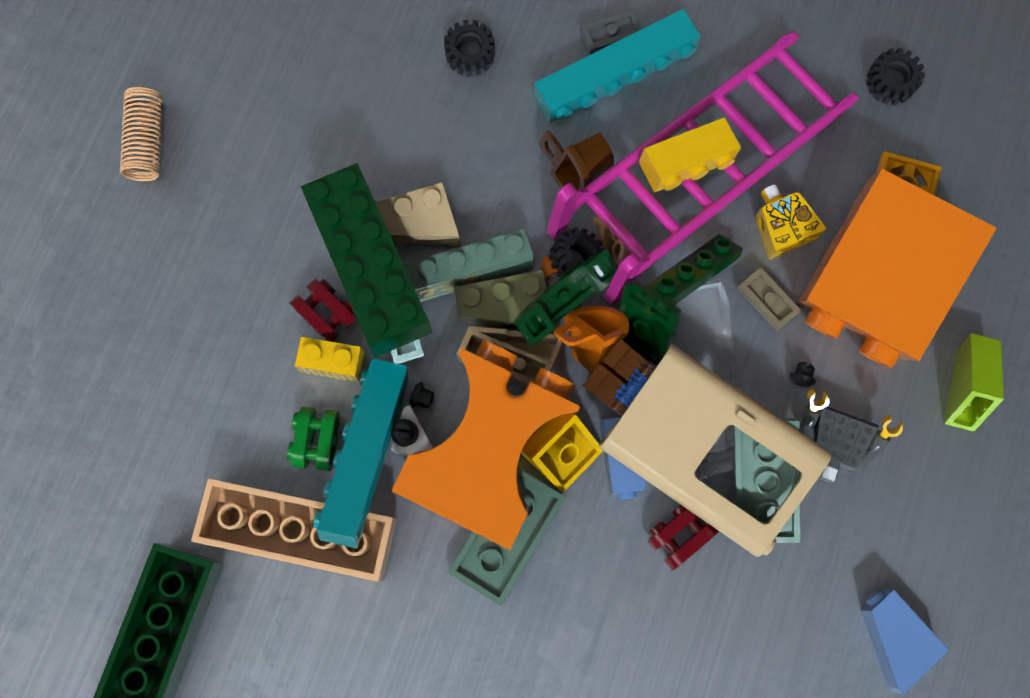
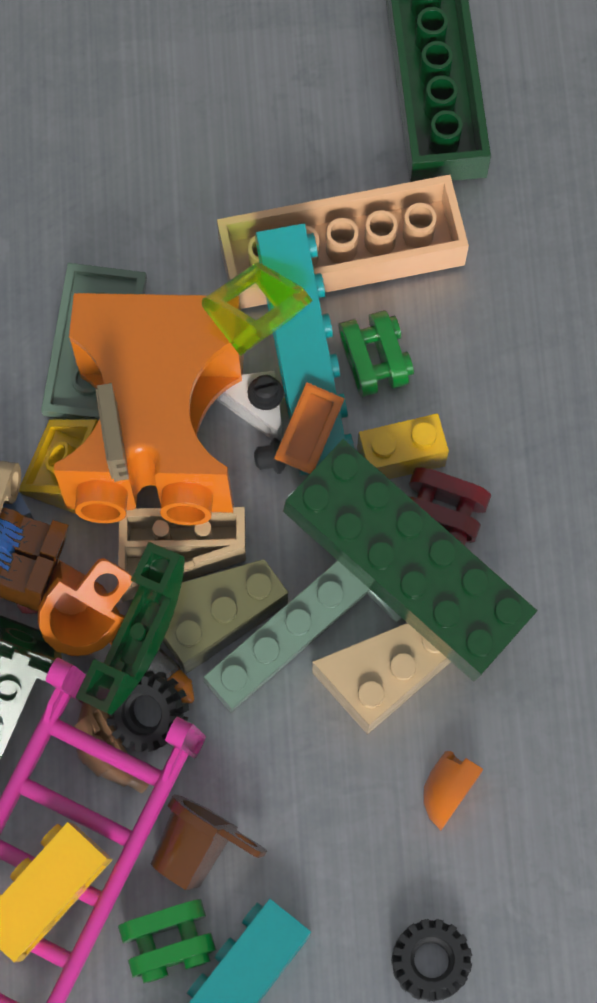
camera: 155 degrees right, 5 degrees down
none -> dark tan tile [95,383,129,482]
none -> green brick [118,899,217,984]
none -> clear neon green tile [202,262,313,356]
none -> orange tile [274,382,345,474]
none -> orange brick [424,751,483,831]

